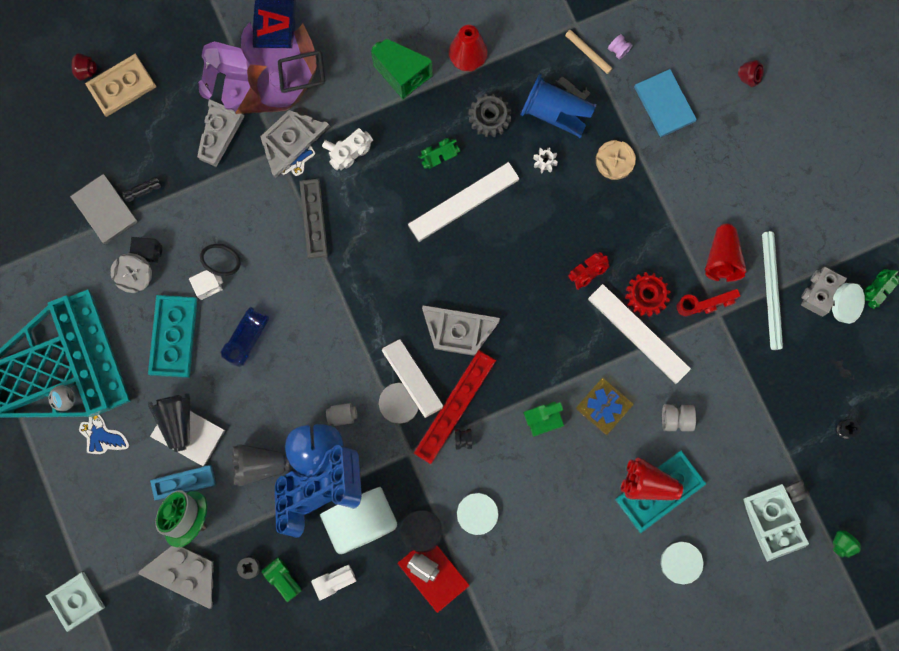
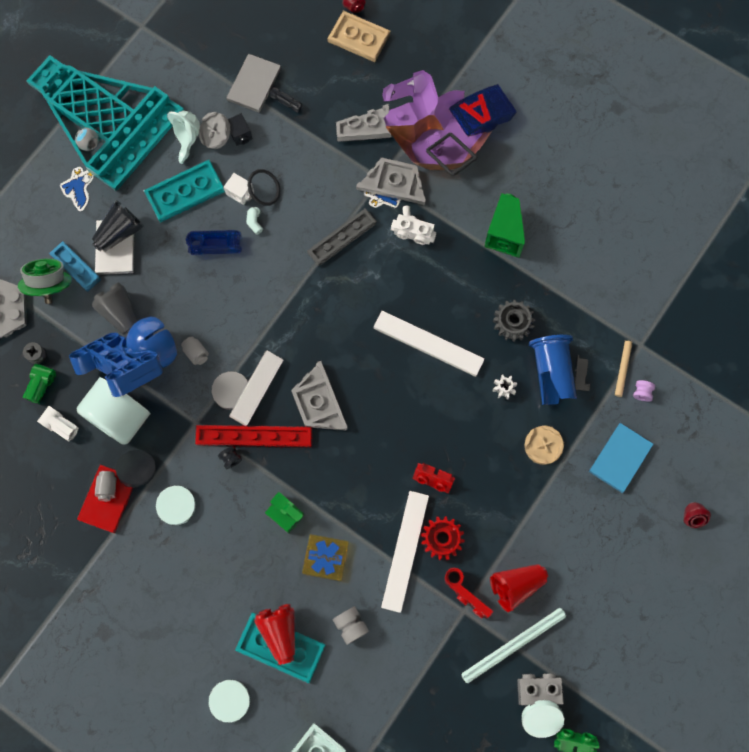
camera: 60 degrees right, 5 degrees down
green hinge [418,137,460,169] -> none
red cone [449,25,488,71] -> none
none -> light aqua piece [167,111,200,164]
none -> light aqua arm [246,207,263,235]

